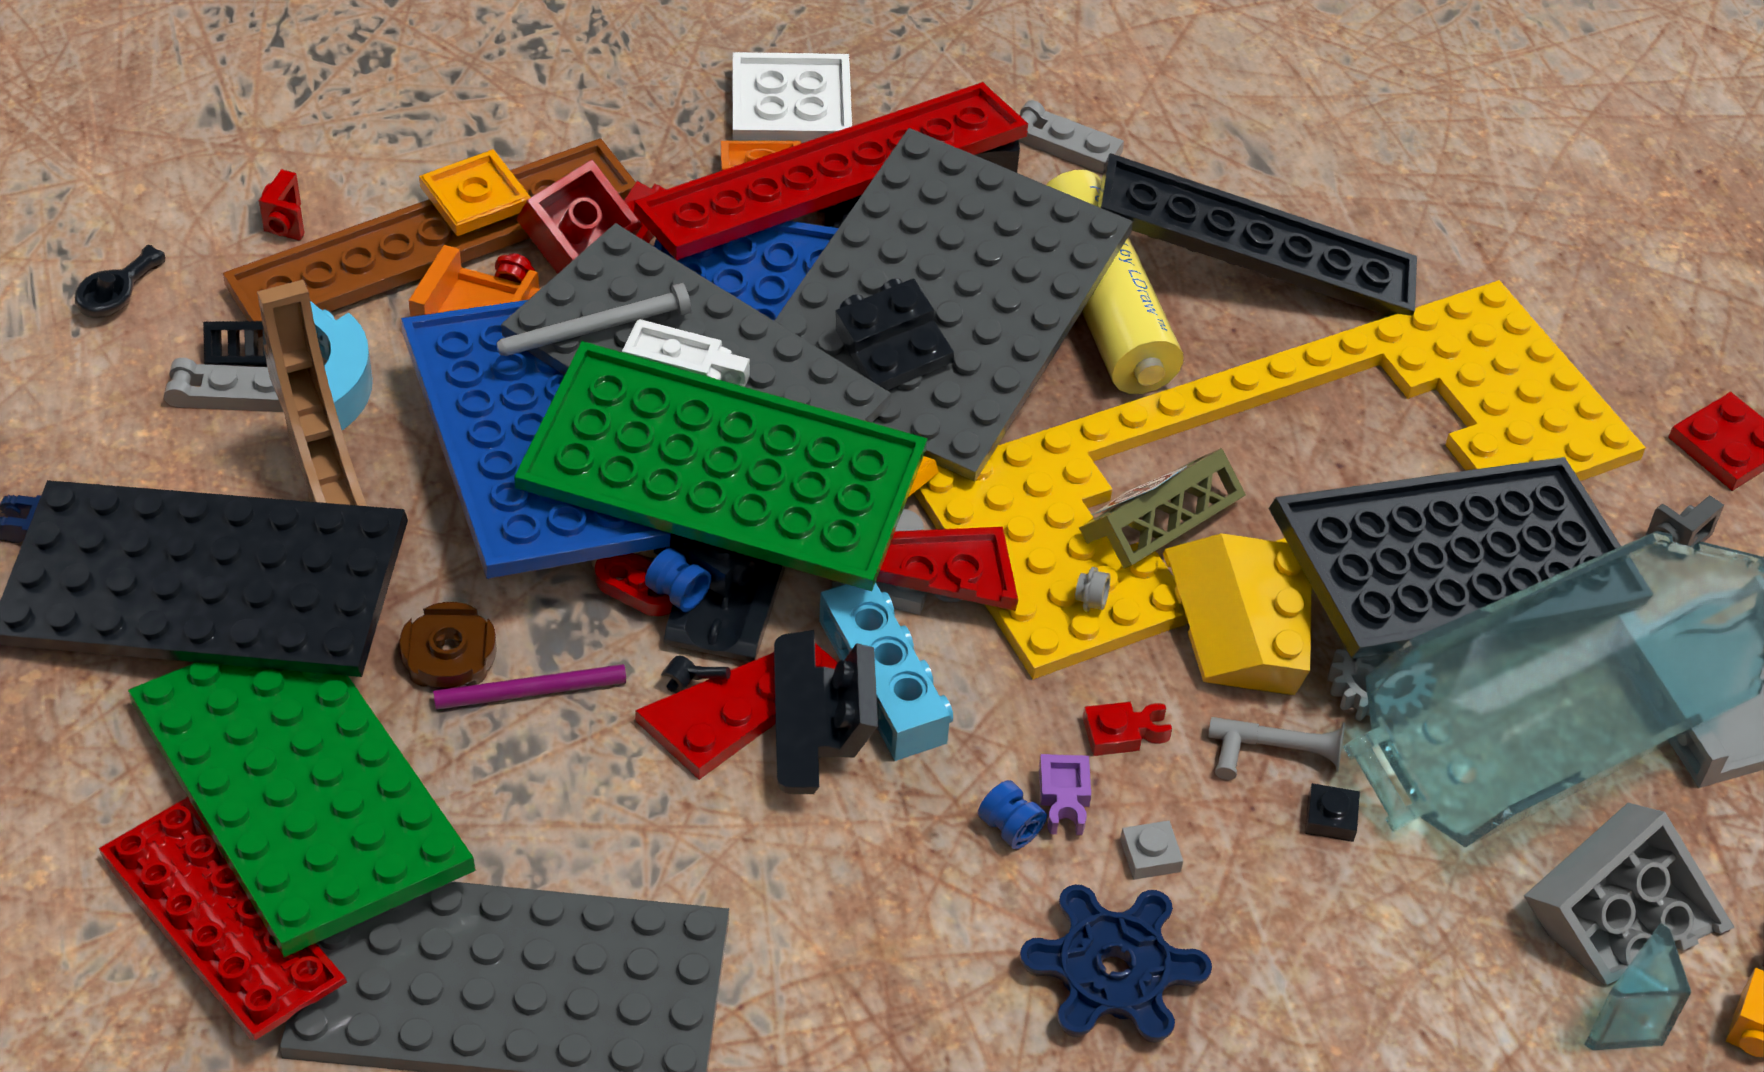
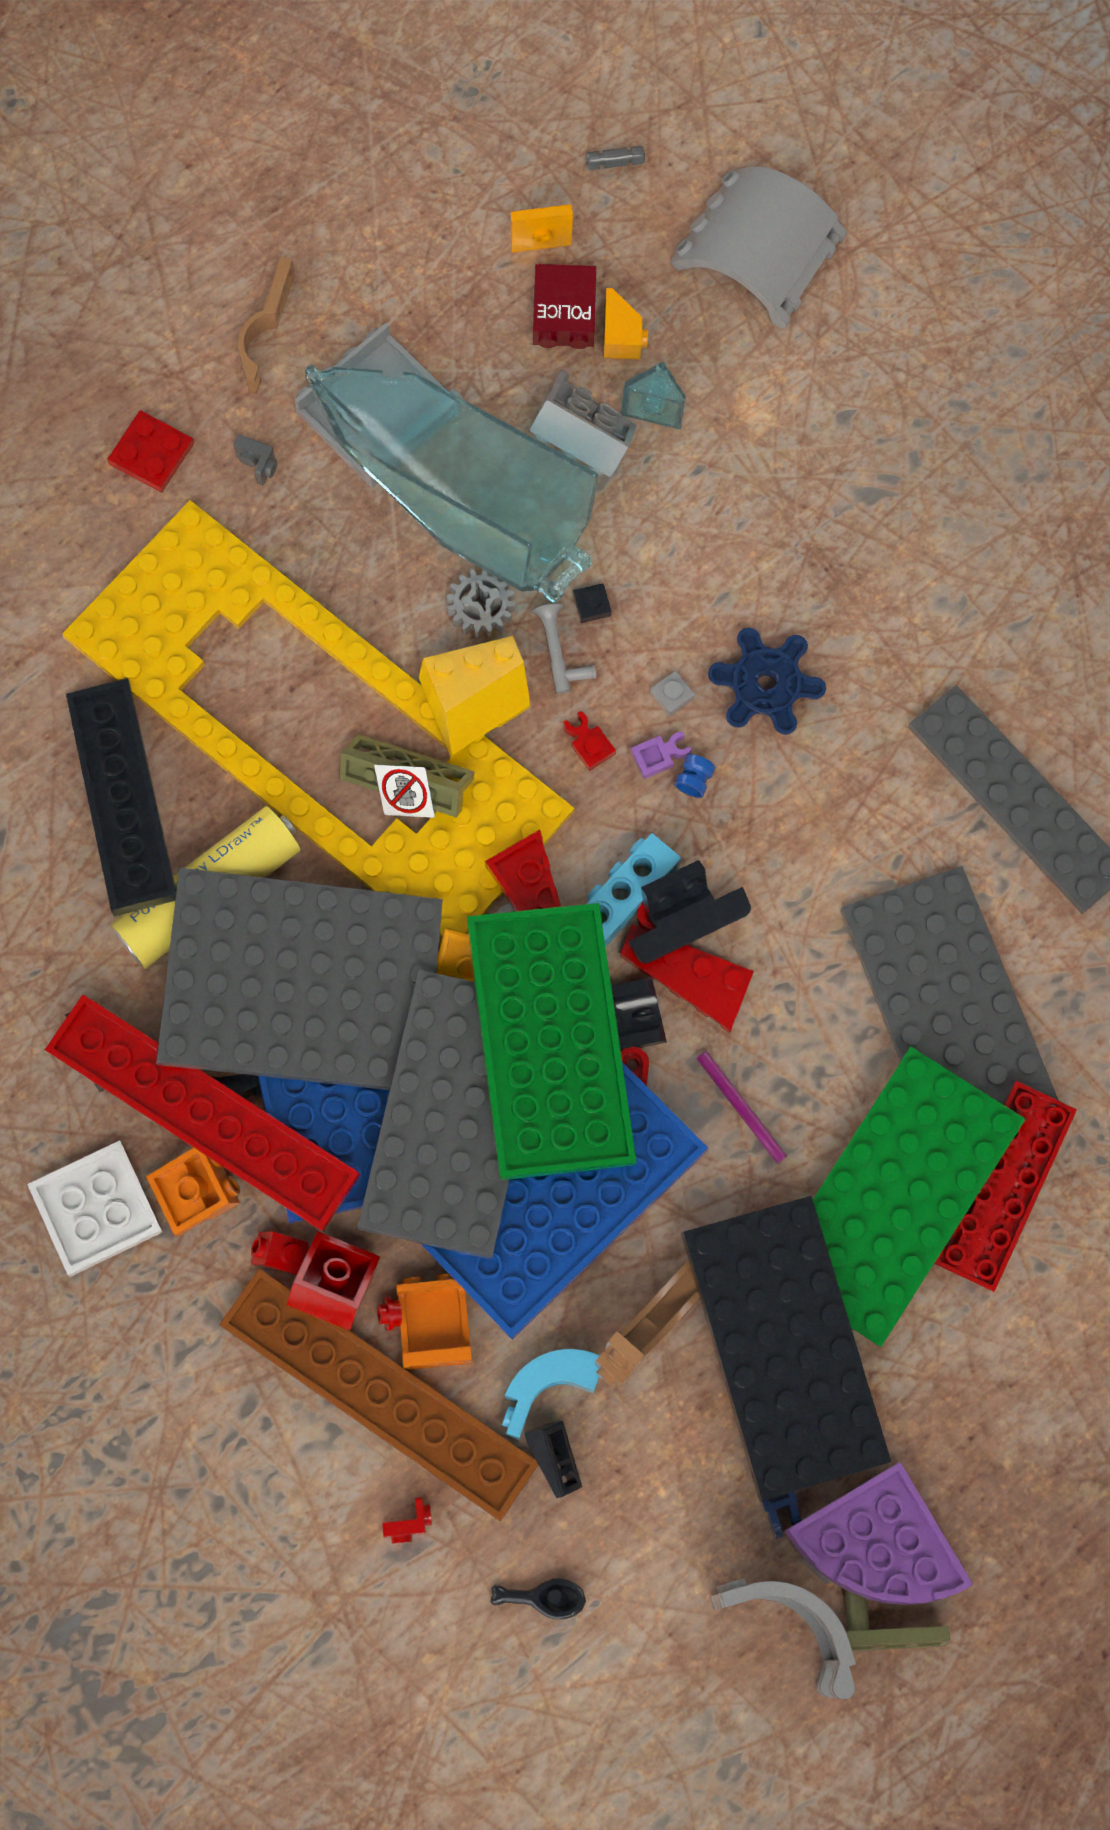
camera: 115 degrees left, 25 degrees up
light grey plate [164,358,284,412] -> none
reddish brown plate [400,602,497,688] -> none
light orange plate [419,149,531,236] -> none
light grey bar [496,283,691,356] -> none
white hinge [622,319,750,387] -> none
blue wheel [645,548,711,612] -> none
black hand [661,655,731,693] -> none
black plate [835,278,954,390] -> none
light grey plate [1019,100,1124,174] -> none
light grey plate [1075,567,1111,612] -> none
black plate [1268,457,1654,659] -> none

